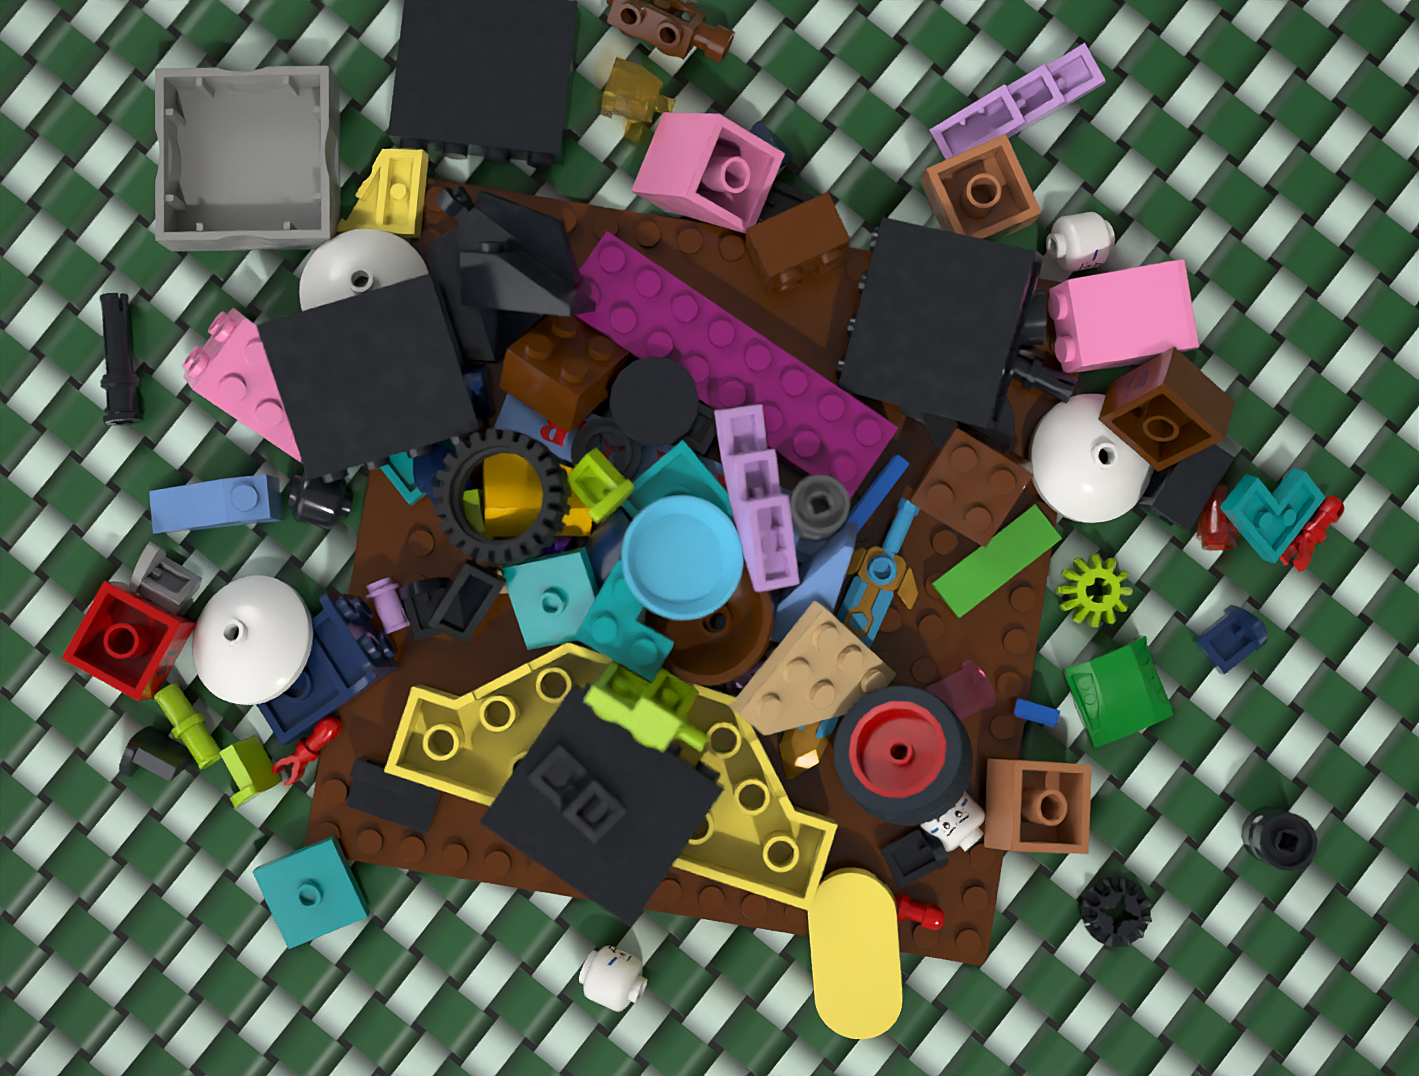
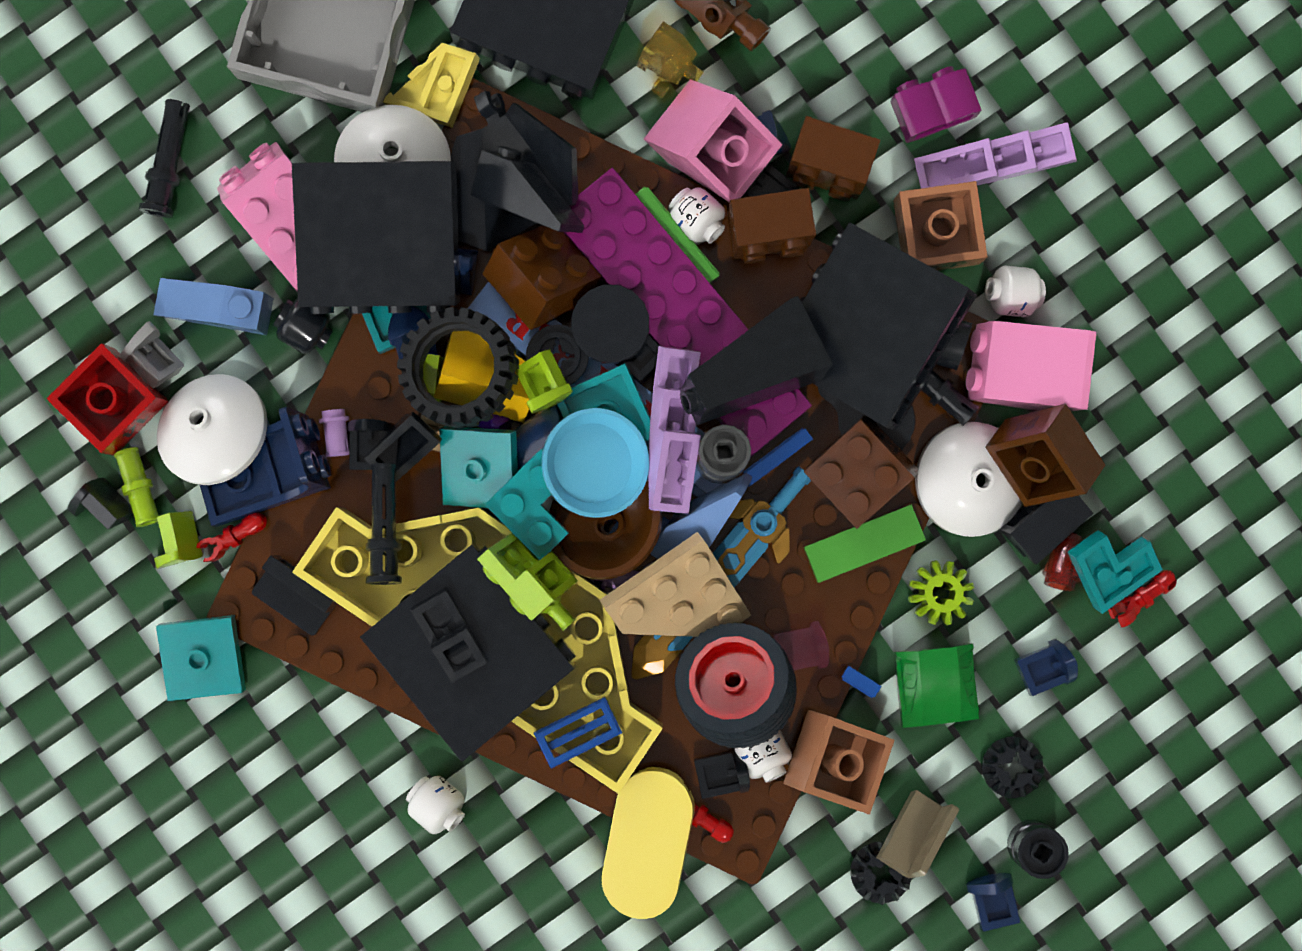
camera: 15 degrees right, 0 degrees up
none -> black pin [366,463,402,585]
none -> blue tile [534,696,623,769]
none -> bright green tile [635,187,719,285]
none -> white head [668,187,725,245]
none -> black slope [680,296,833,425]
none -> reddish brown brick [786,116,880,201]
none -> dark tan panel [876,790,959,879]
none -> magenta brick [890,66,982,143]
none -> dark blue tile [966,873,1021,932]
none -> black gear [982,736,1045,799]

